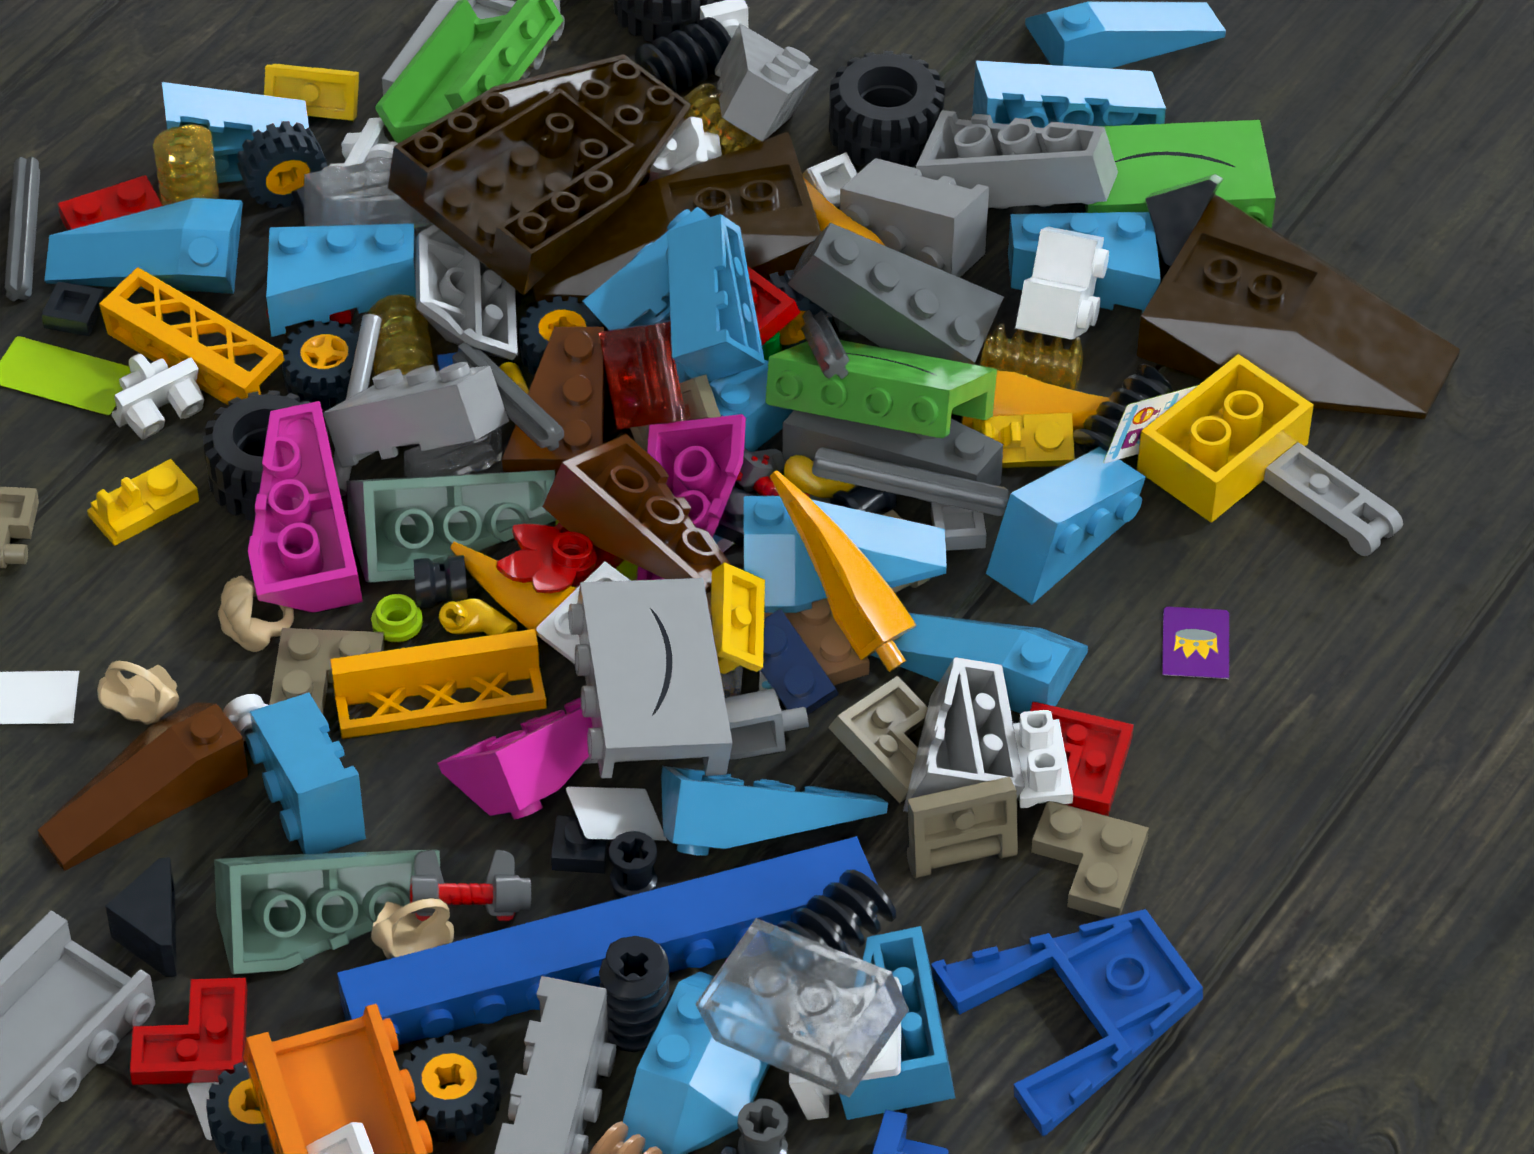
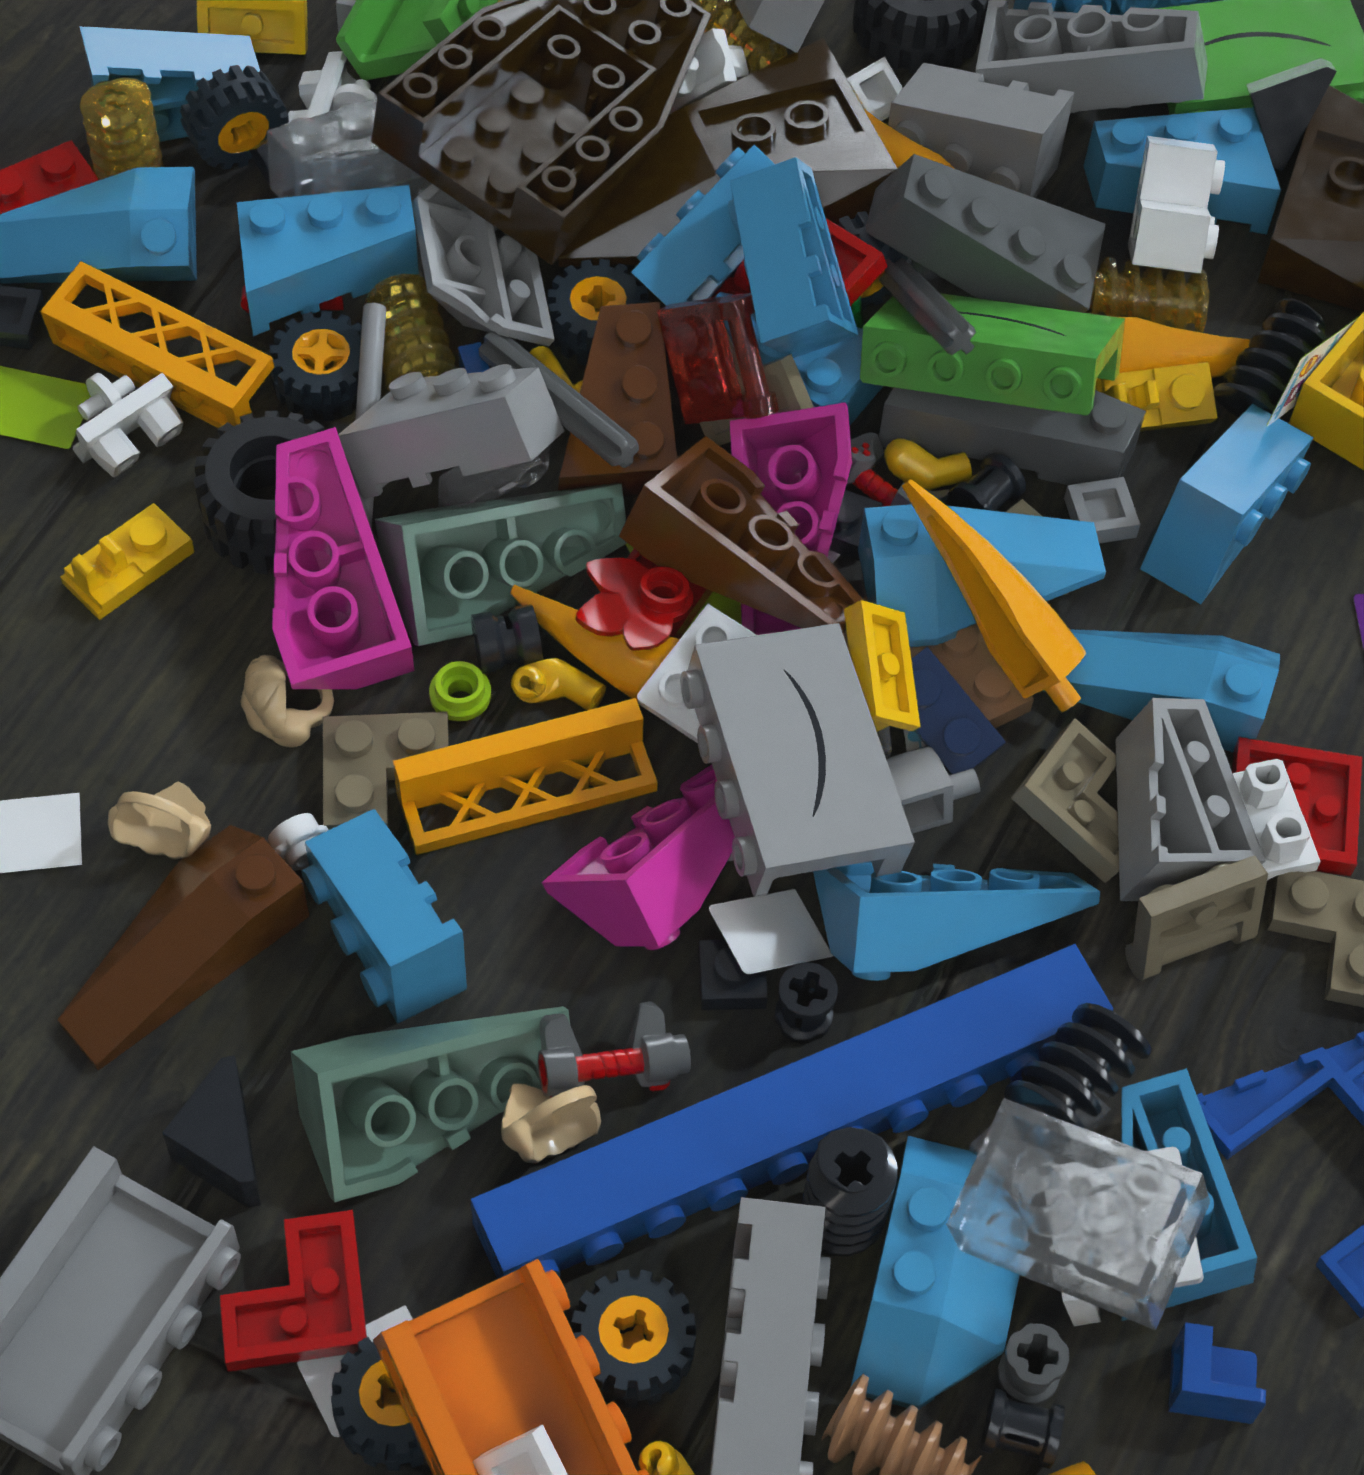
camera: 10 degrees left, 10 degrees up
dark grey axle [812,447,1009,516] -> none

